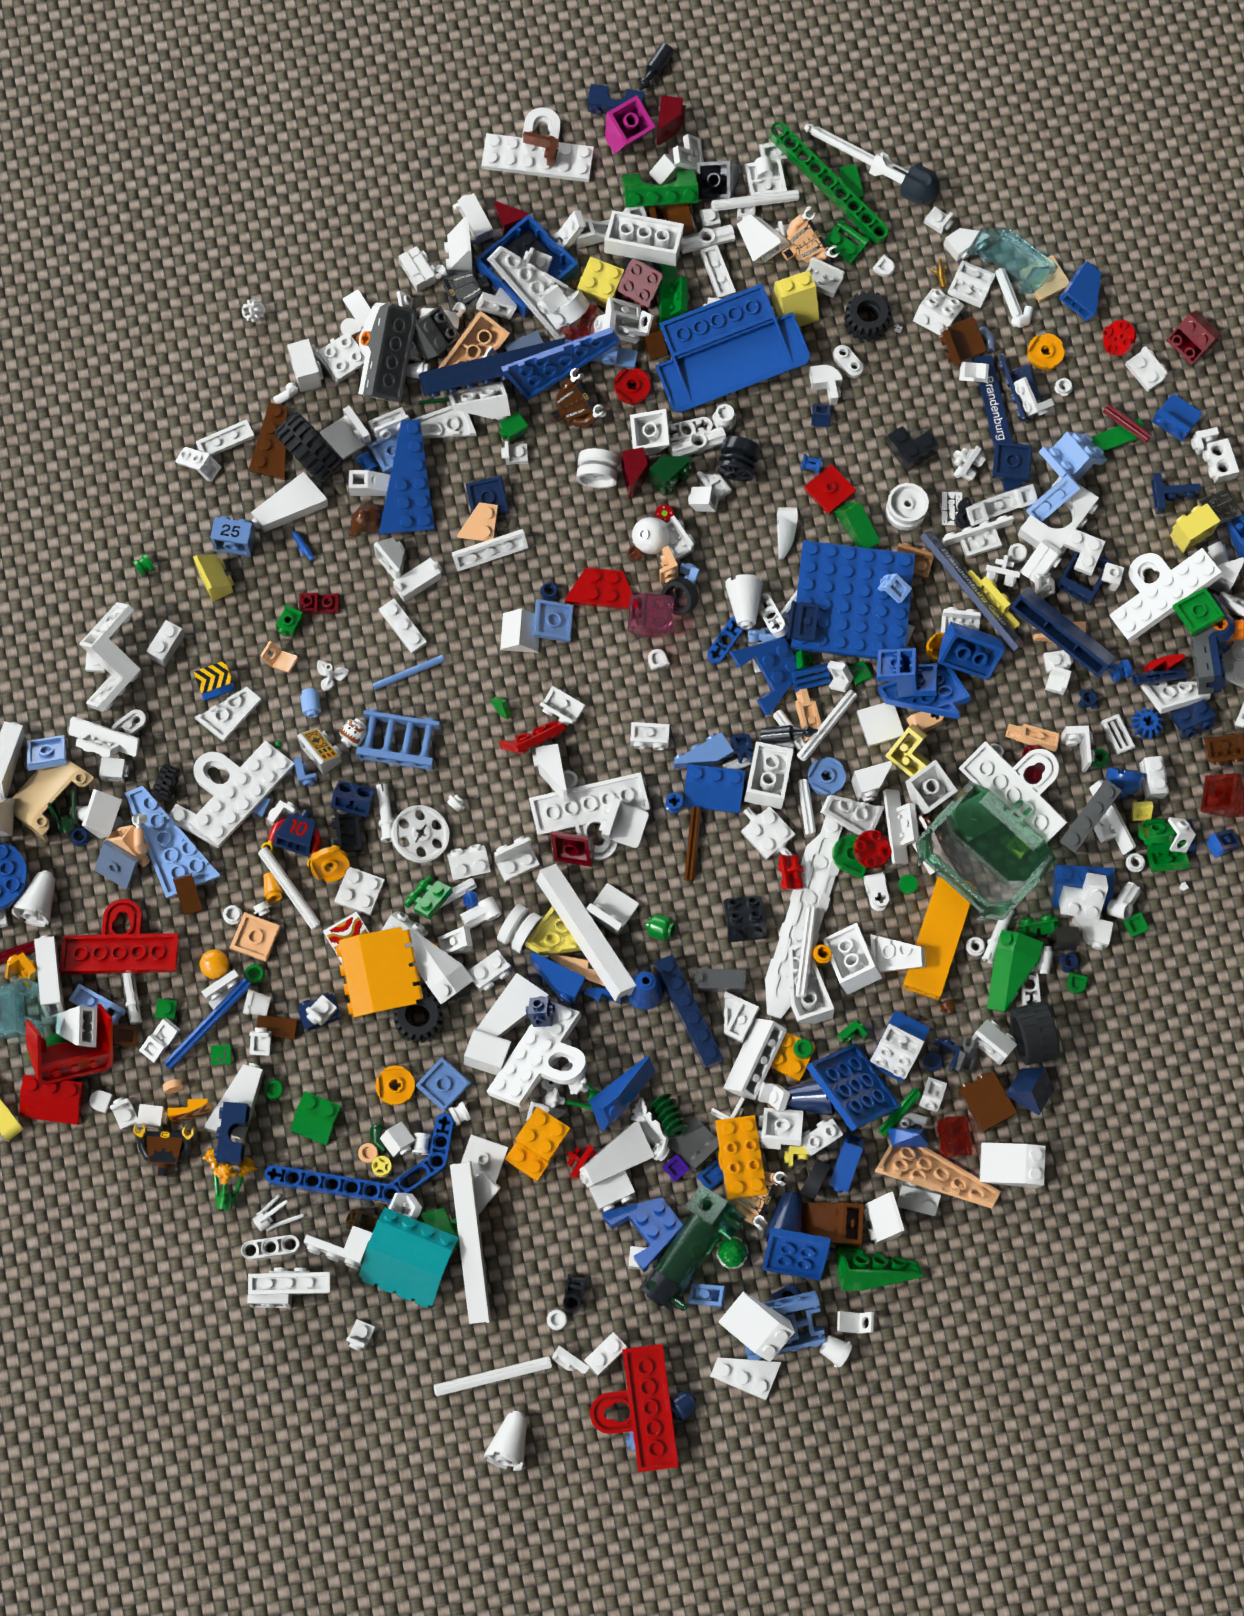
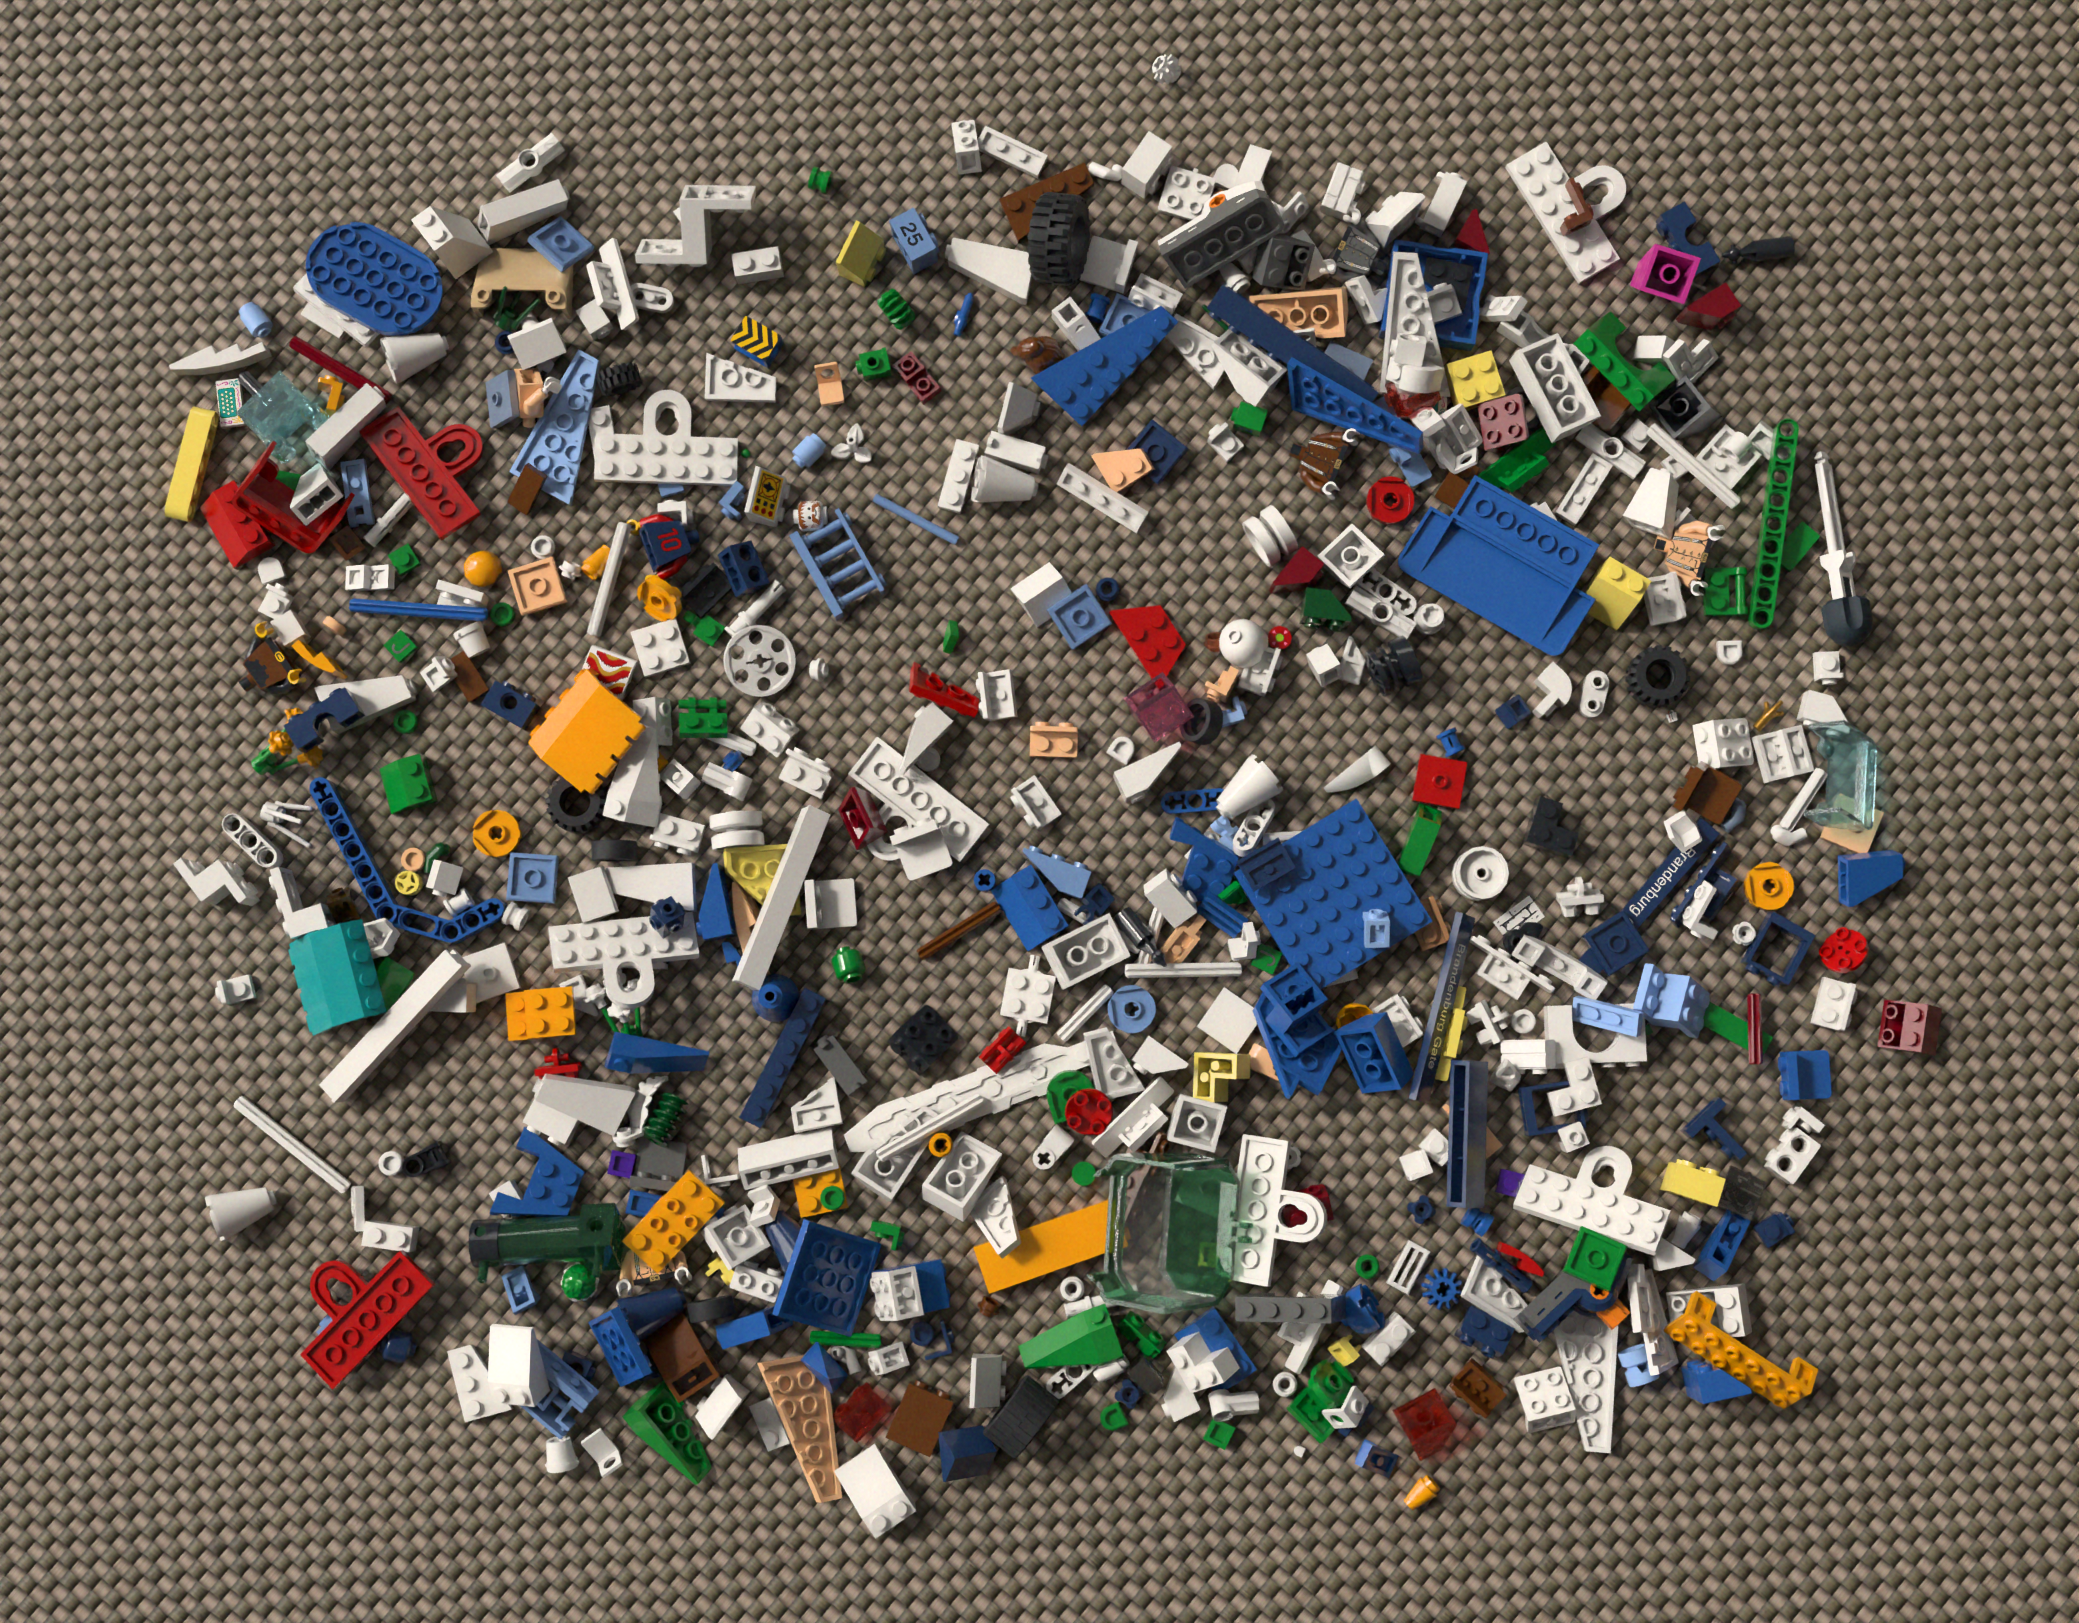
camera: 60 degrees right, 10 degrees up
white plate [248,1272,330,1295] -> none
white bracket [306,995,337,1026] -> none
dark grey plate [953,1037,979,1074] -> none
light nougat hinge [1005,724,1060,752] -> none
white bracket [1060,726,1094,772] -> none
none -> black tyre [591,840,637,862]
none -> green plate [682,610,725,648]
none -> green gear [877,289,915,330]
none -> white cone [971,455,1038,503]
none -> light nougat bracket [1030,722,1078,758]
none -> white slope [1113,742,1181,804]
none -> white brick [1144,869,1197,928]
none -> dark purple plate [1495,1168,1525,1197]
none -> dark blue window [1740,911,1816,988]

